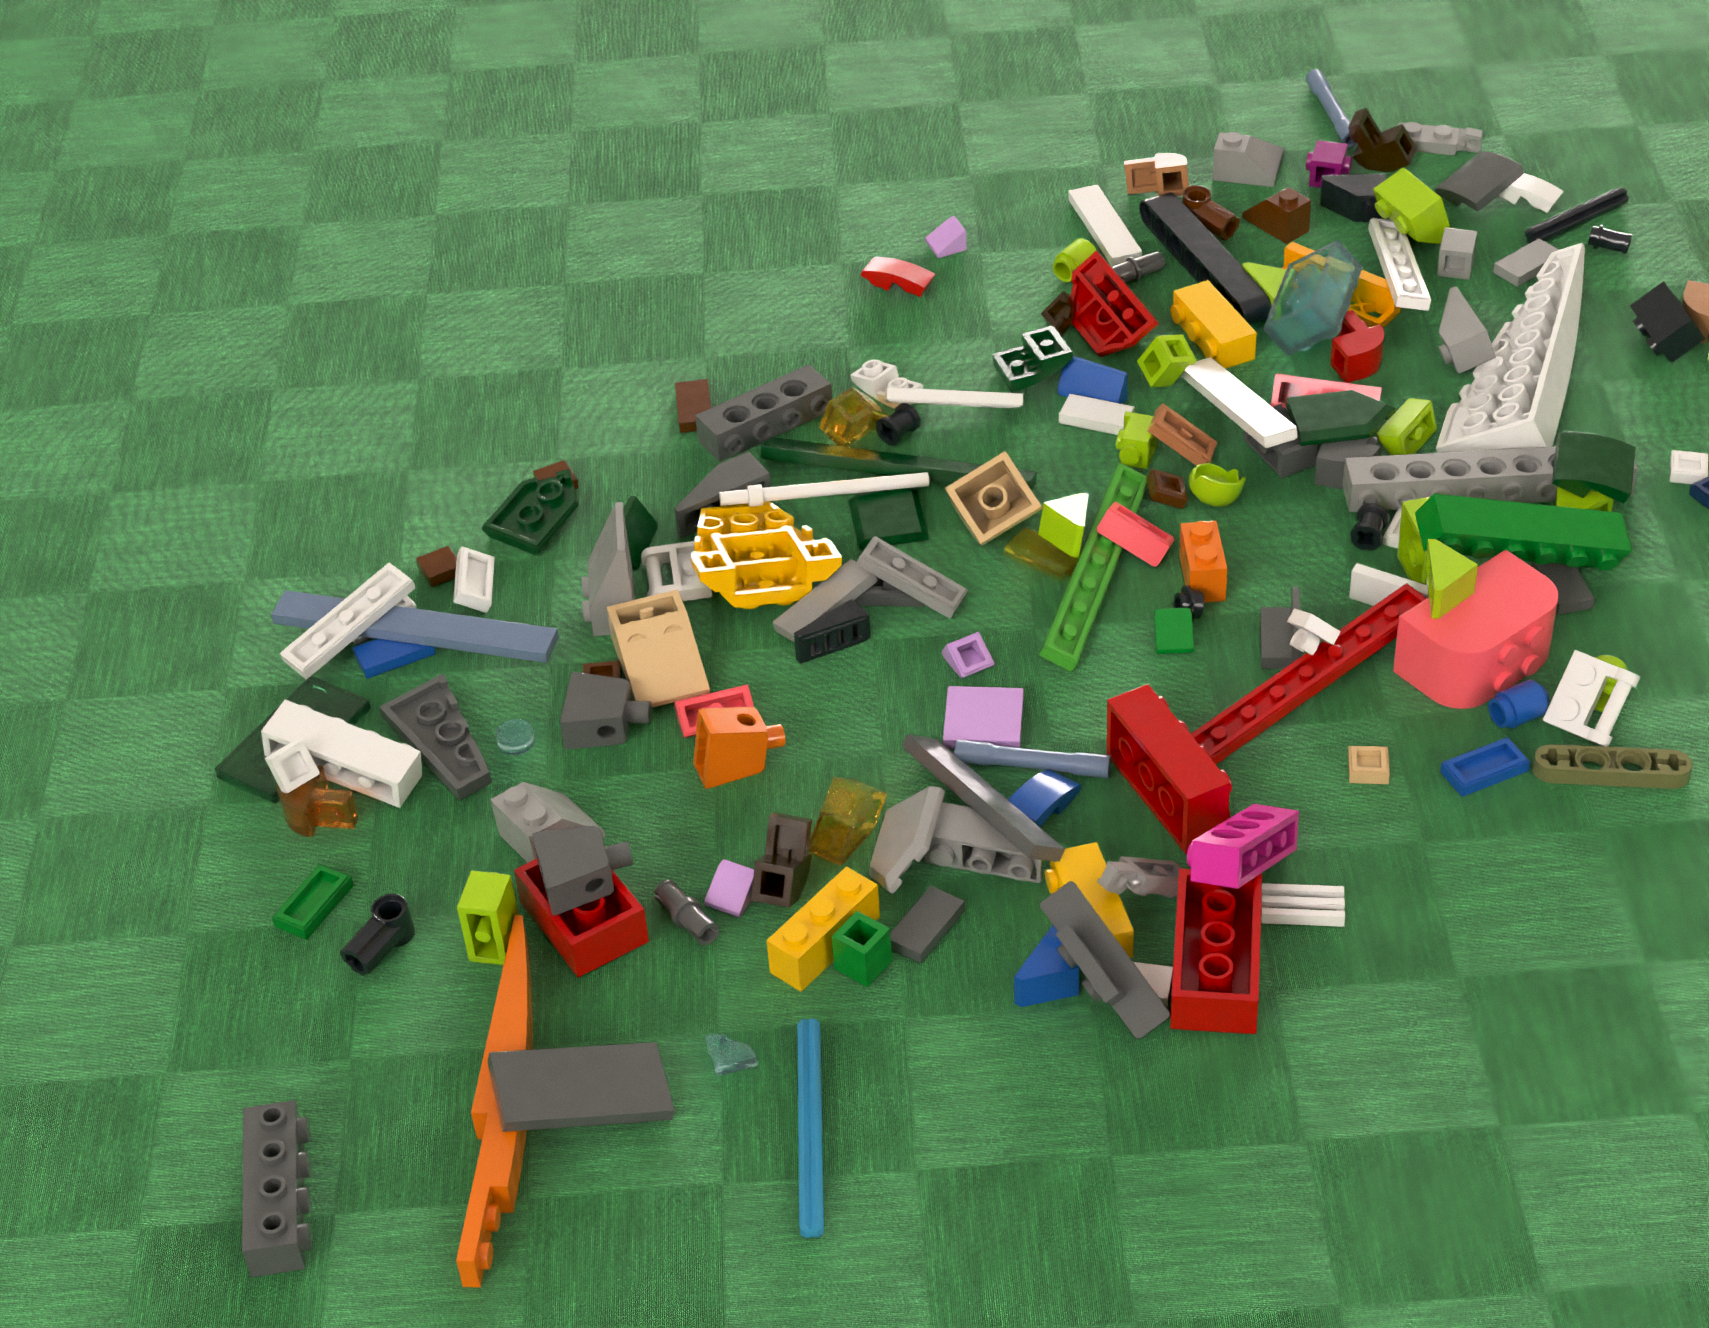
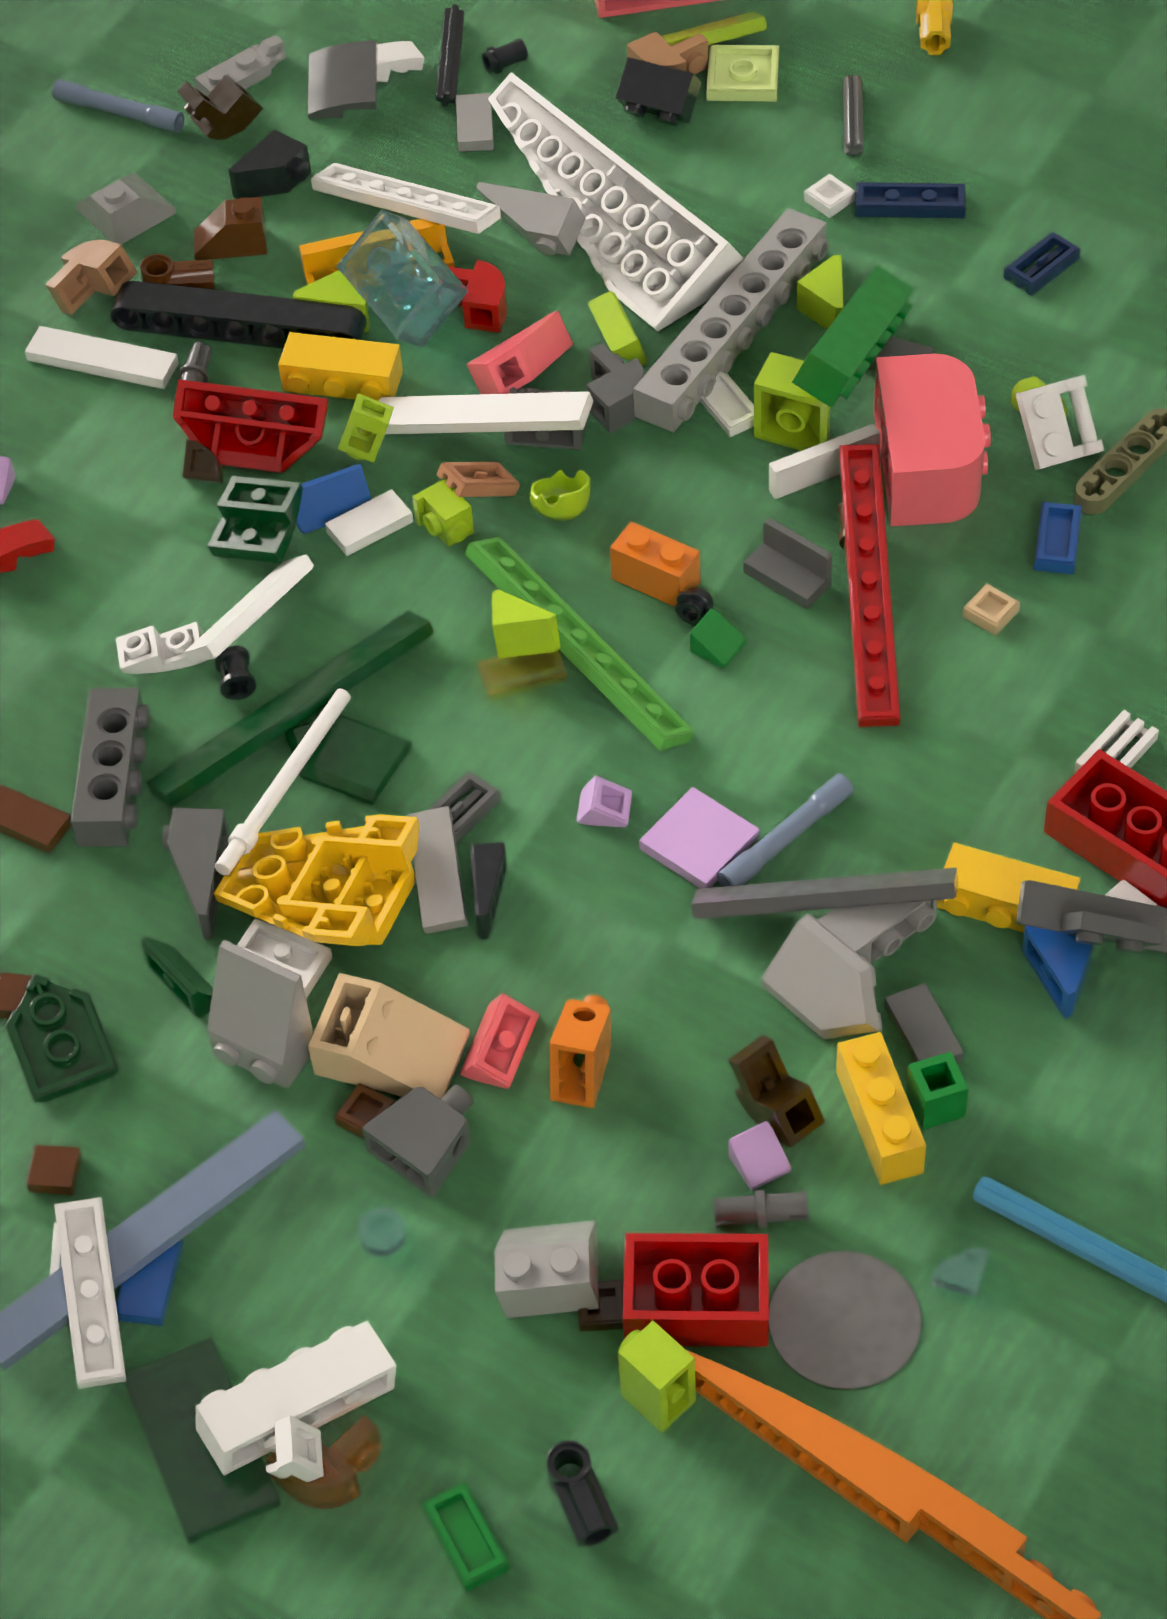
camera: 55 degrees left, 10 degrees up
dark grey wing [379,673,492,800] -> none
white tile [453,546,495,613] -> none
dark grey tile [487,1042,675,1132] -> none
dark grey torso [532,825,633,916] -> none
clear yellow slope [809,777,887,866] -> none
clear yellow slope [819,387,889,447] -> none
light grey tile [856,536,968,619] -> none
tan slope [945,451,1043,546] -> none
blue slope [1008,769,1081,827] -> none
lime brick [1052,238,1096,282] -> none
coral slope [1097,502,1175,567] -> none
light grey hinge [1097,856,1182,898] -> none
red brick [1106,684,1232,854] -> none
reddish brown tile [1146,469,1188,509] -> none
dark pink brick [1187,804,1299,889] -> none
dark green tile [1285,390,1396,446] -> none
white tile [1287,608,1341,655] -> none
magenta brick [1306,140,1352,188] -> none
black bush [1350,503,1389,551] -> none
lime slope [1373,167,1450,244] -> none
lime slope [1425,539,1478,619] -> none
light grey brick [1437,227,1478,280] -> none
blue brick [1488,680,1549,729] -> none
dark green slope [1552,432,1636,504] -> none
none -> flat silver sticker [769,1251,921,1389]

